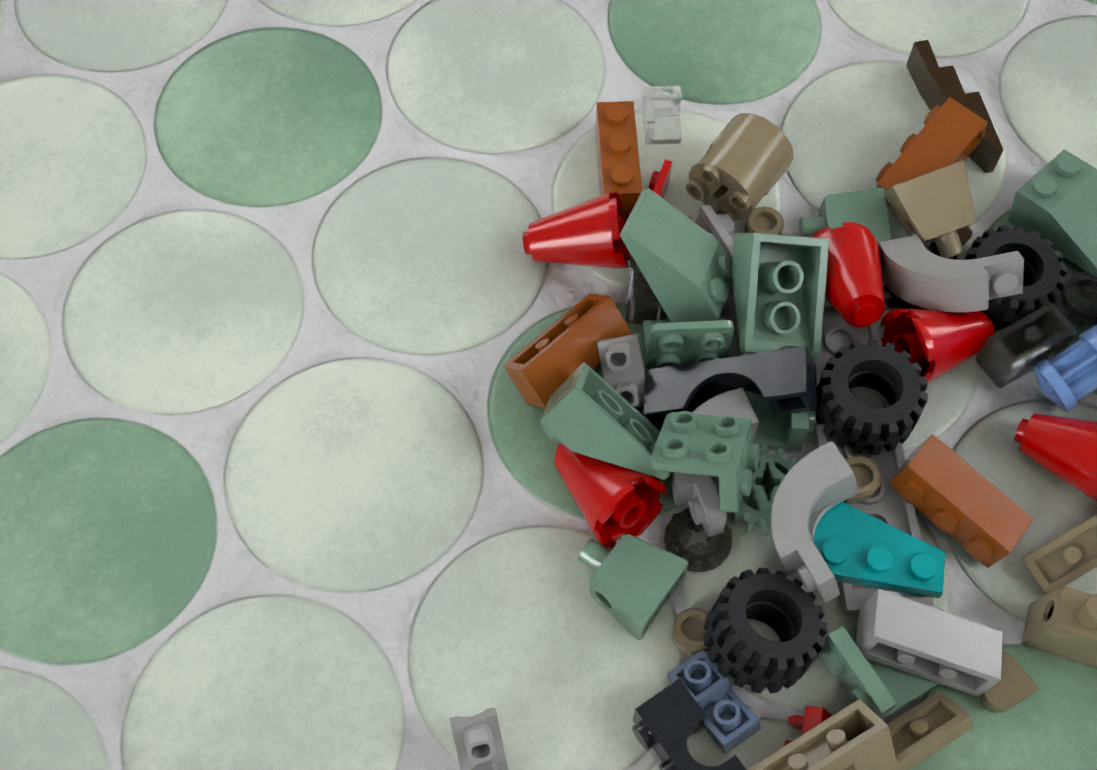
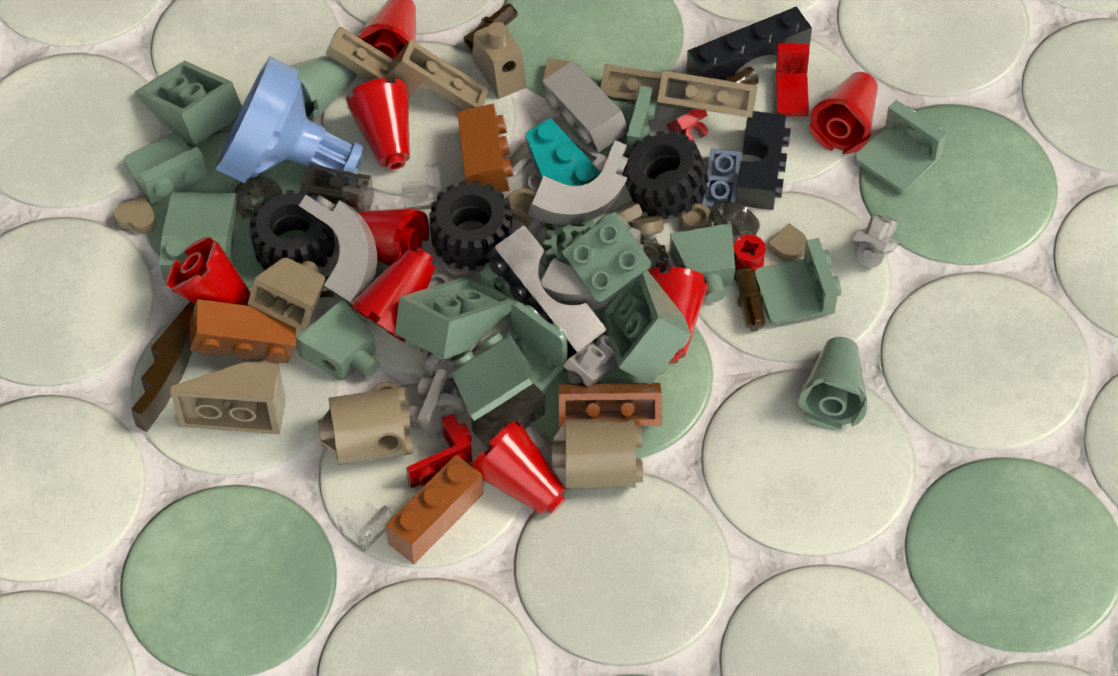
camera: 135 degrees left, 5 degrees down
none -> red cone [166,237,251,306]
none -> dark tan slope [170,361,286,434]
none -> clear panel [402,163,442,210]
none -> dark tan cylinder [552,419,643,489]
none -> dark tan tile [610,201,643,223]
none -> dark tan tile [631,216,664,236]
none -> clear smoke gear [709,201,760,238]
none -> red wheel [733,234,766,273]
none -> dark brown axle [734,268,766,331]
none -> sand green bracket [755,238,841,325]
none -> dark tan tile [767,223,807,262]
none -> sand green cone [798,337,867,430]

